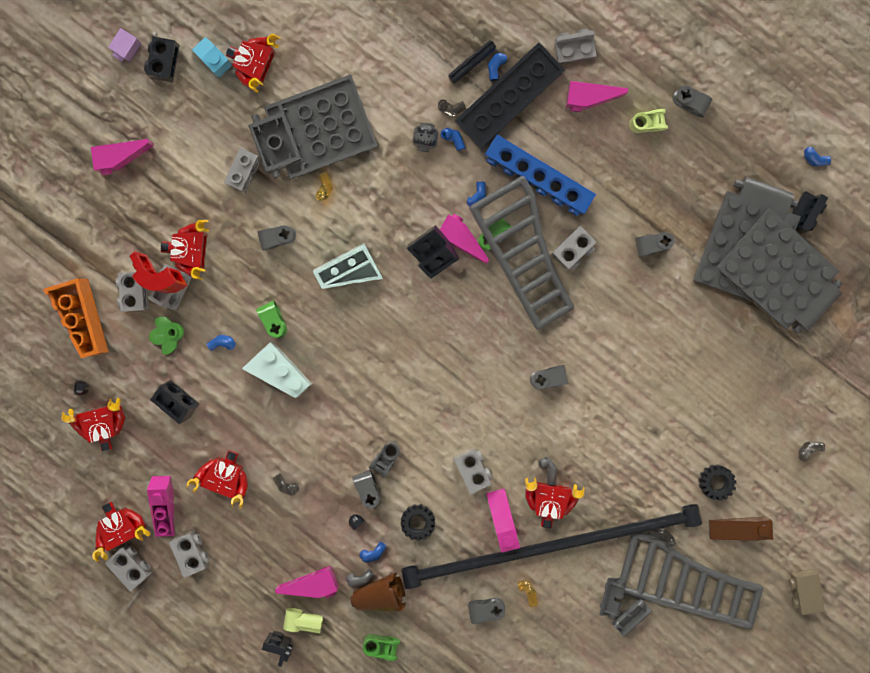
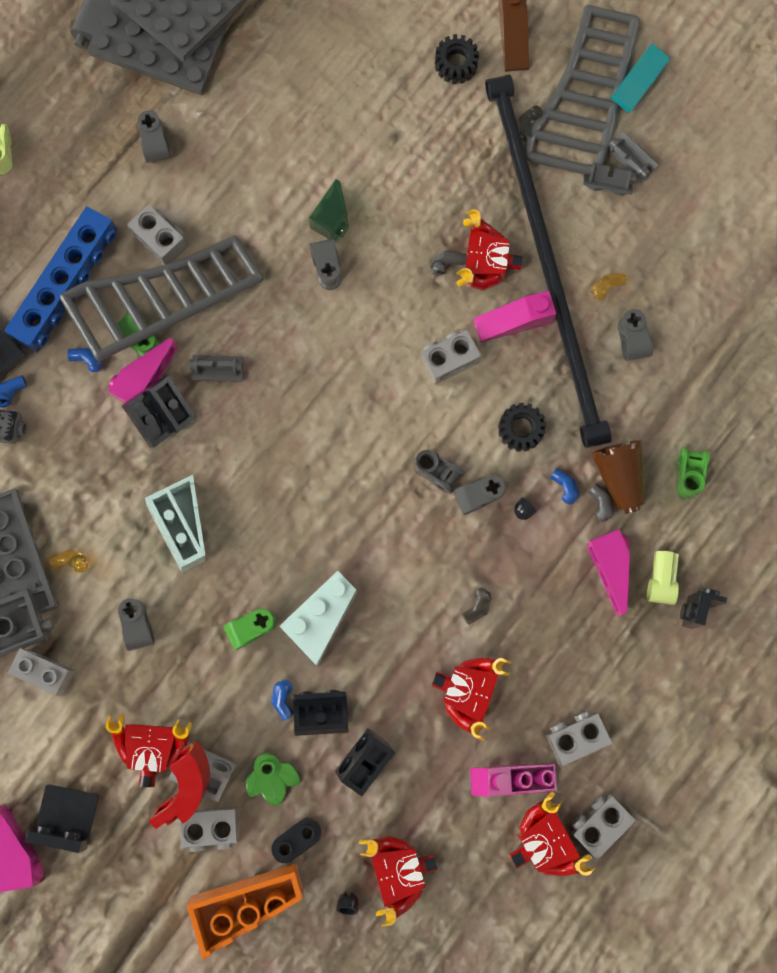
camera: 95 degrees left, 10 degrees down
none -> black bracket [25,784,99,853]
none -> dark grey hinge [190,355,244,382]
none -> black plate [271,818,322,863]
none -> black bracket [293,690,349,736]
none -> clear green slope [309,179,349,242]
none -> teal tile [610,43,670,113]

